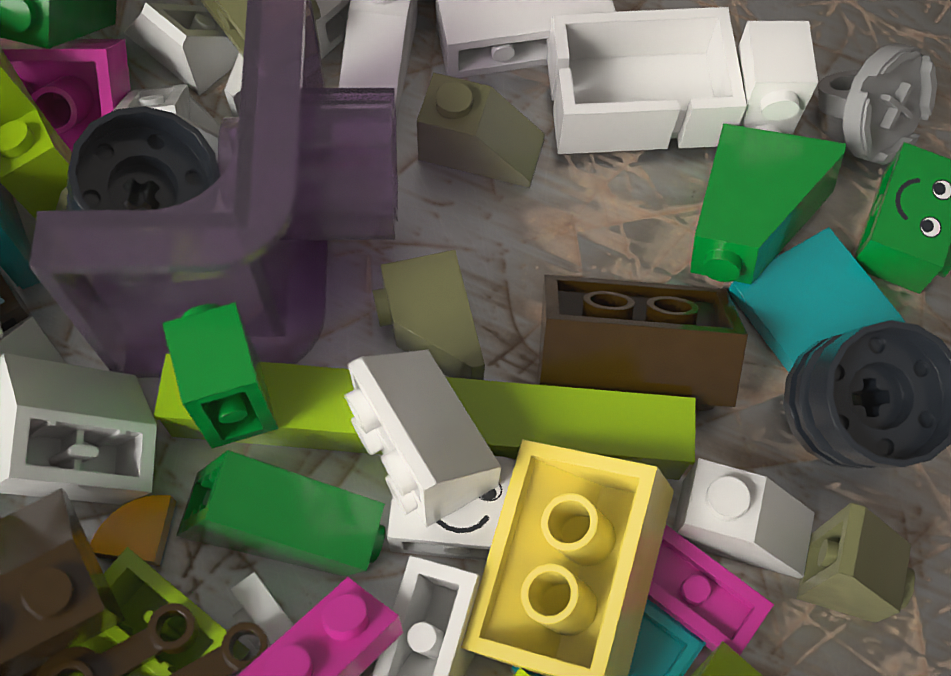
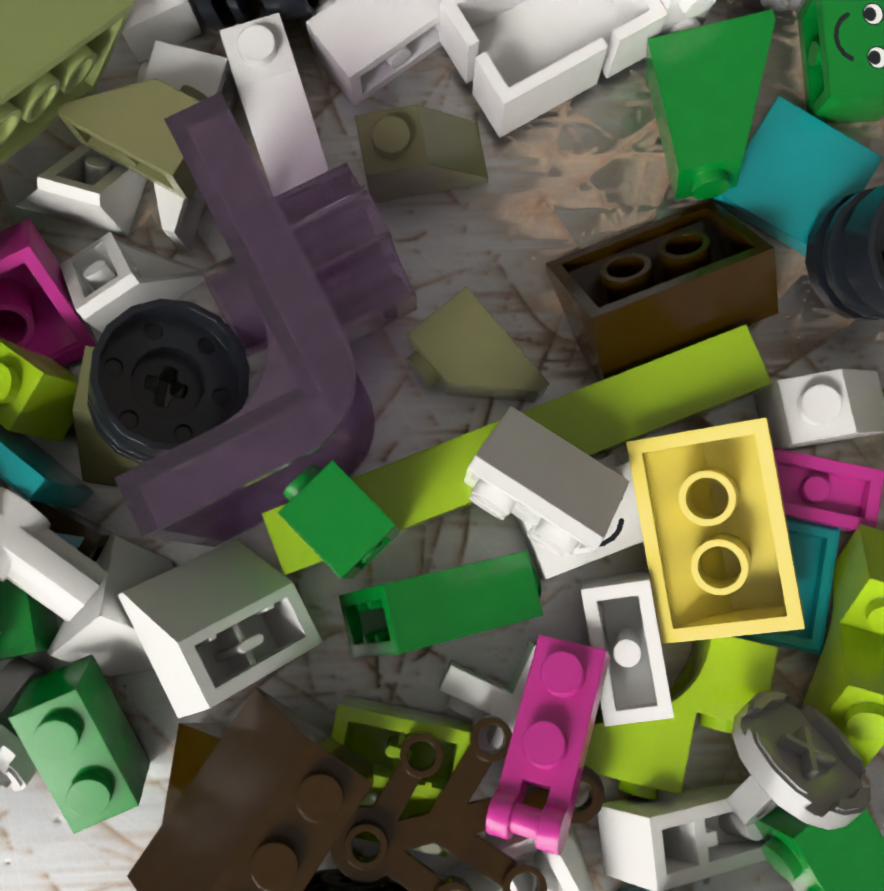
camera: 25 degrees left, 15 degrees up
light orange tile [90,495,177,566] -> none

